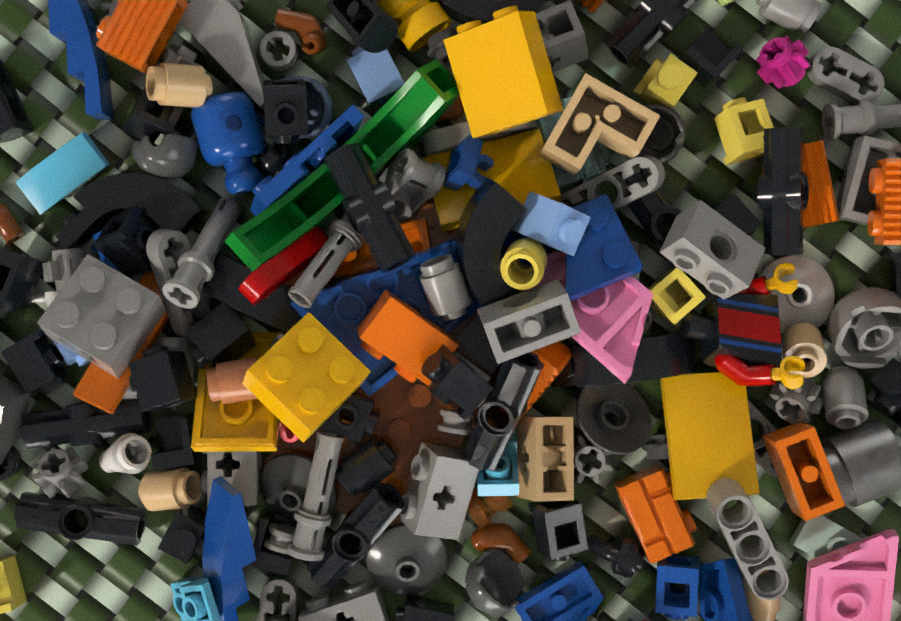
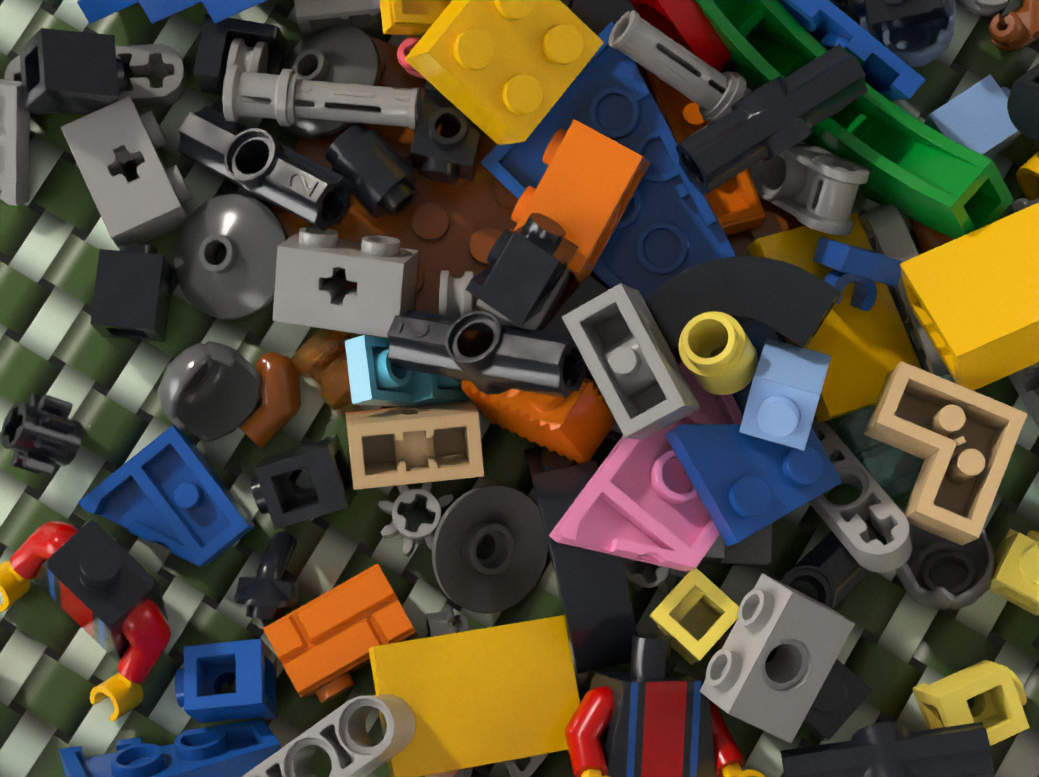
camera: 85 degrees right, 10 degrees down
light grey brick [419,254,472,321] -> none

